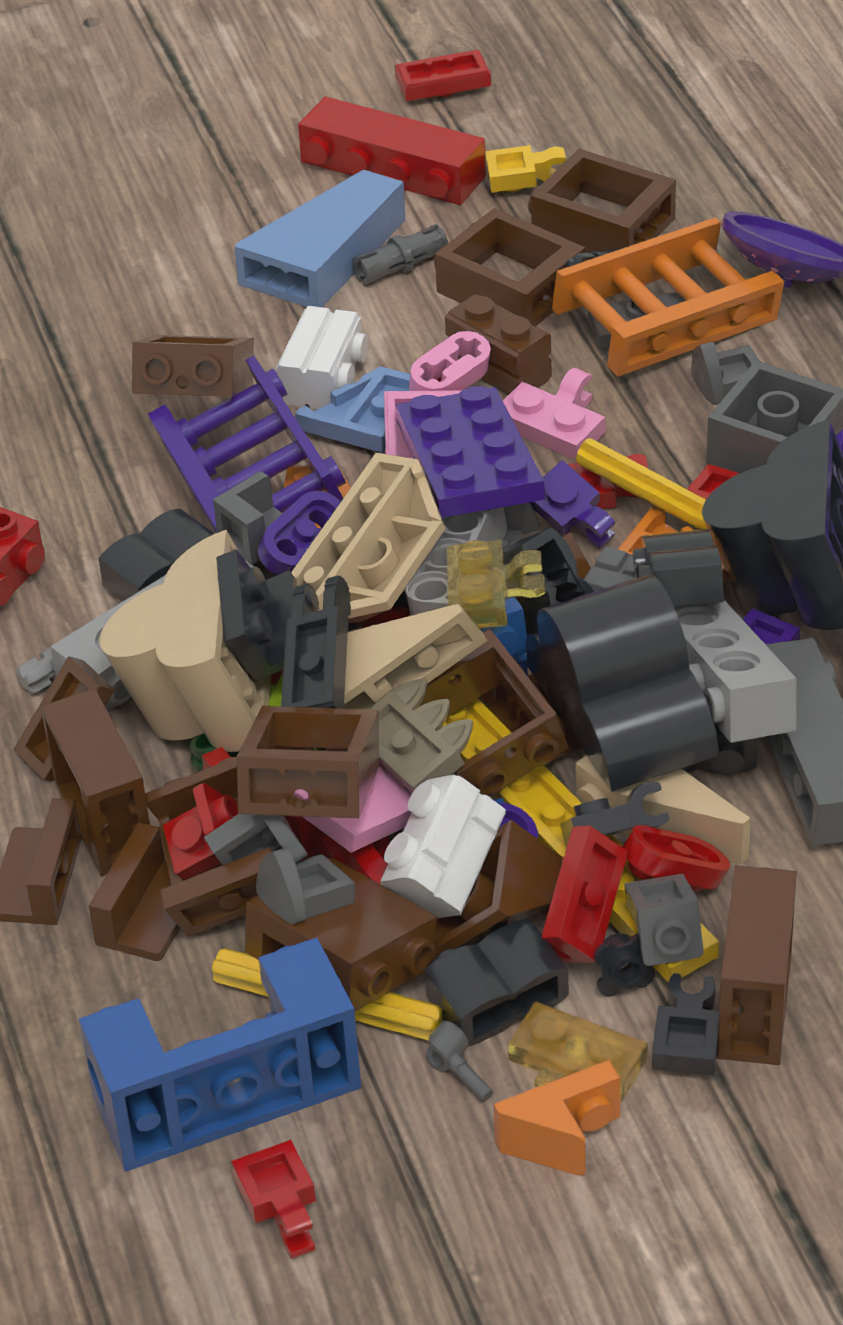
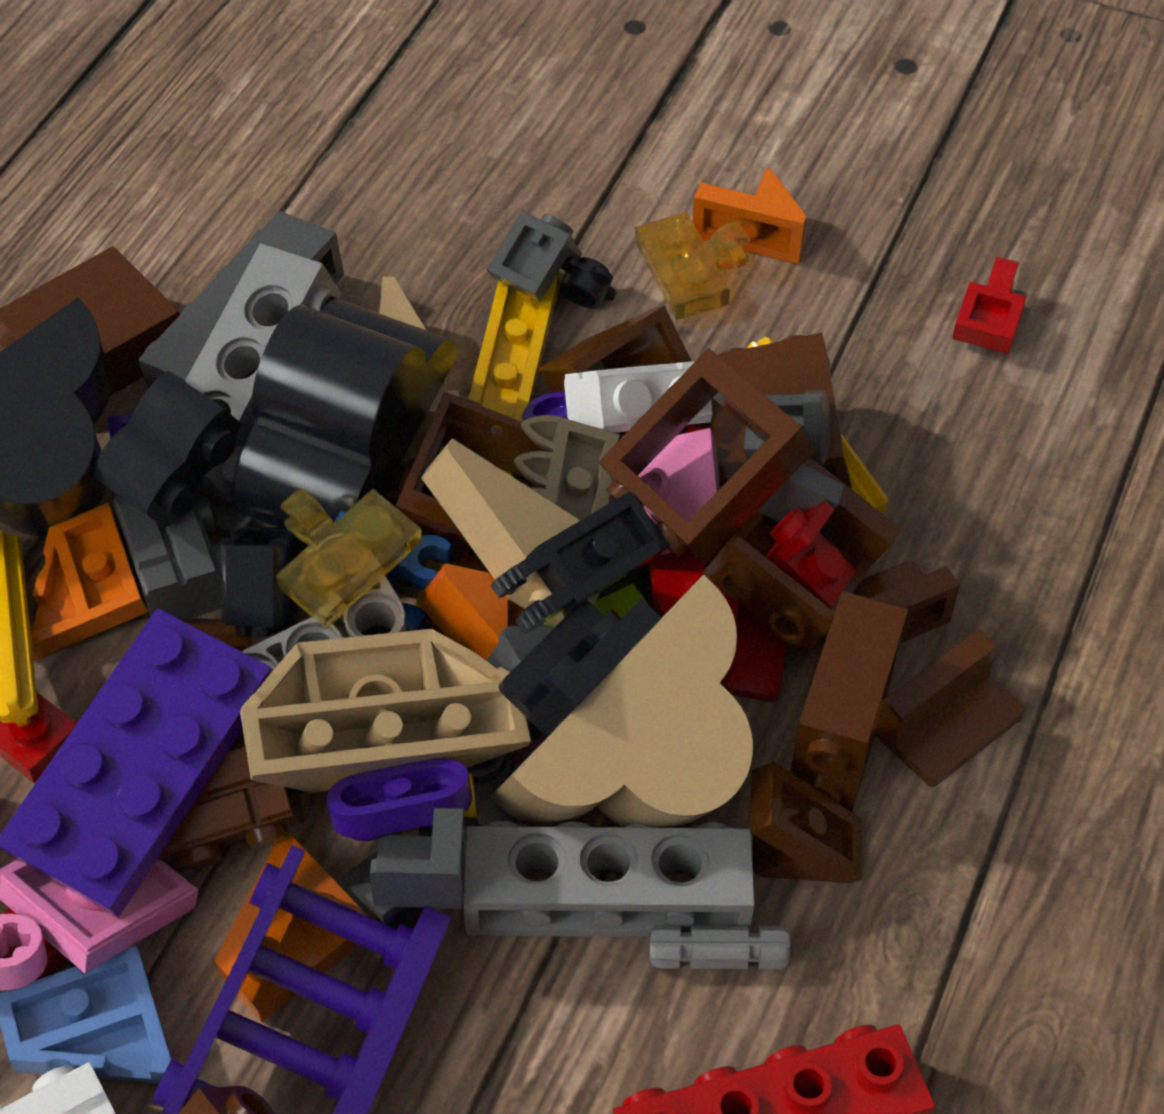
camera: 140 degrees left, 10 degrees up
blue plate [79,938,361,1172] -> none
black brick [98,509,215,601] -> none
black brick [424,919,569,1046] -> none
dark grey hand [426,1021,493,1102] -> none
dark purple plate [530,460,615,549] -> none
red panel [541,825,628,963] -> none
black plate [560,782,670,847] -> none
red plate [622,825,730,892] -> none
black plate [652,973,719,1075] -> none
reddish brown window [718,865,797,1065] -> none

